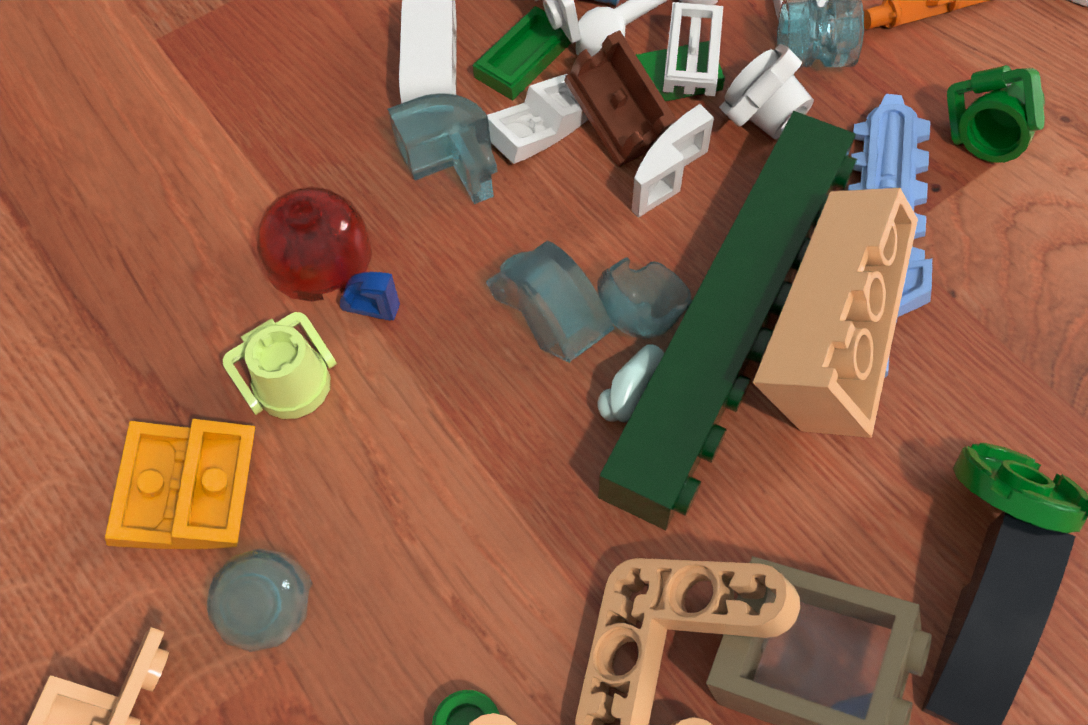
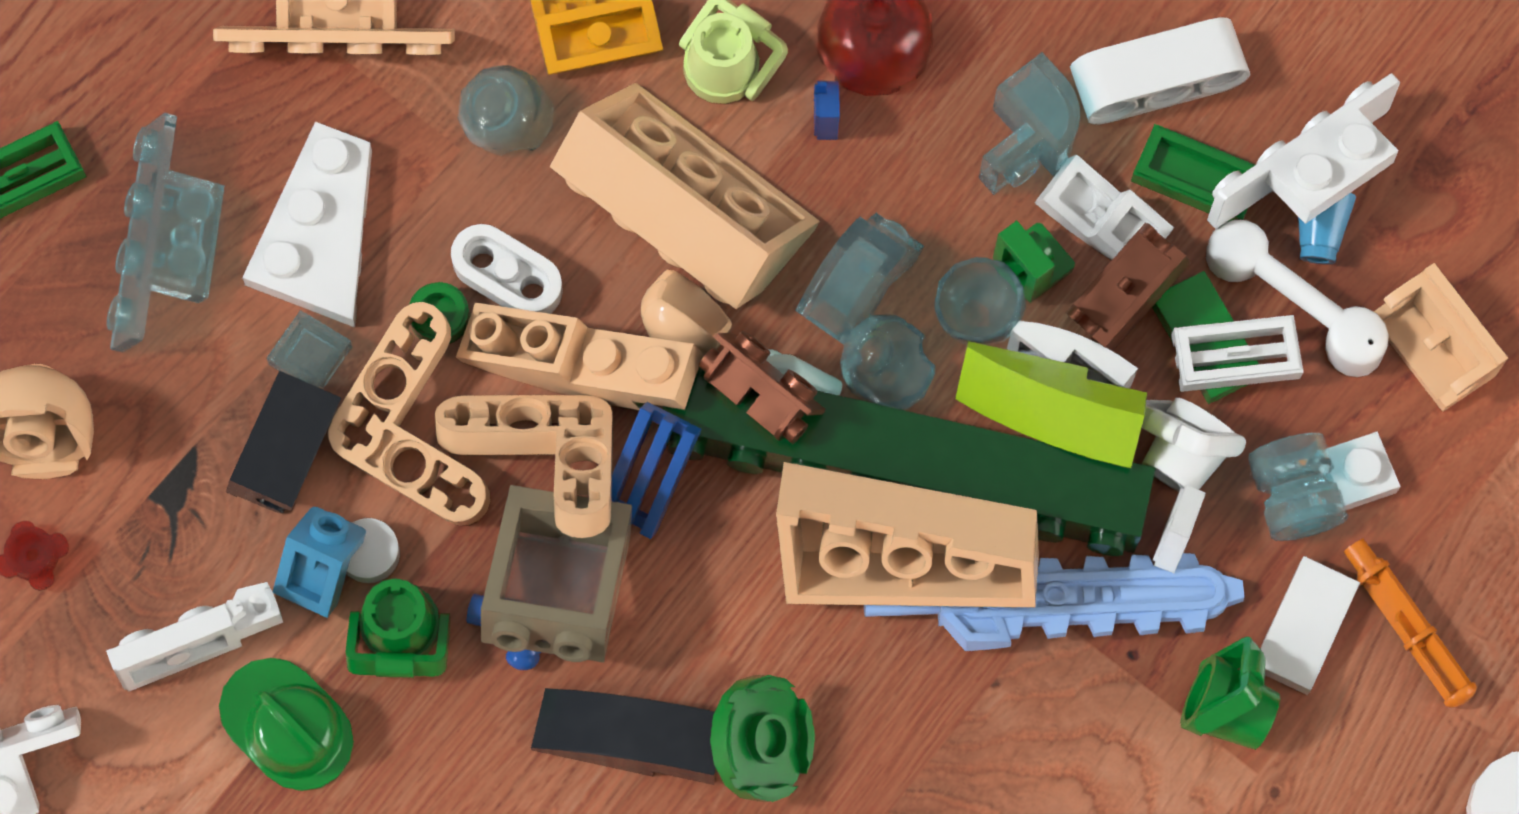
camera: 70 degrees right, 10 degrees up
none -> white plate [451,224,563,314]
none -> light nougat slope [456,303,703,410]
none -> light nougat slope [550,83,820,309]
none -> blue tile [611,402,702,539]
none -> light nougat hair [641,270,732,358]
none -> copper hinge [699,331,826,444]
none -> clear light blue hair [934,257,1026,346]
none -> lime slope [955,341,1147,469]
none -> green bracket [992,220,1075,303]
none -> white tile [1153,485,1206,573]
none -> white tile [1260,556,1360,695]

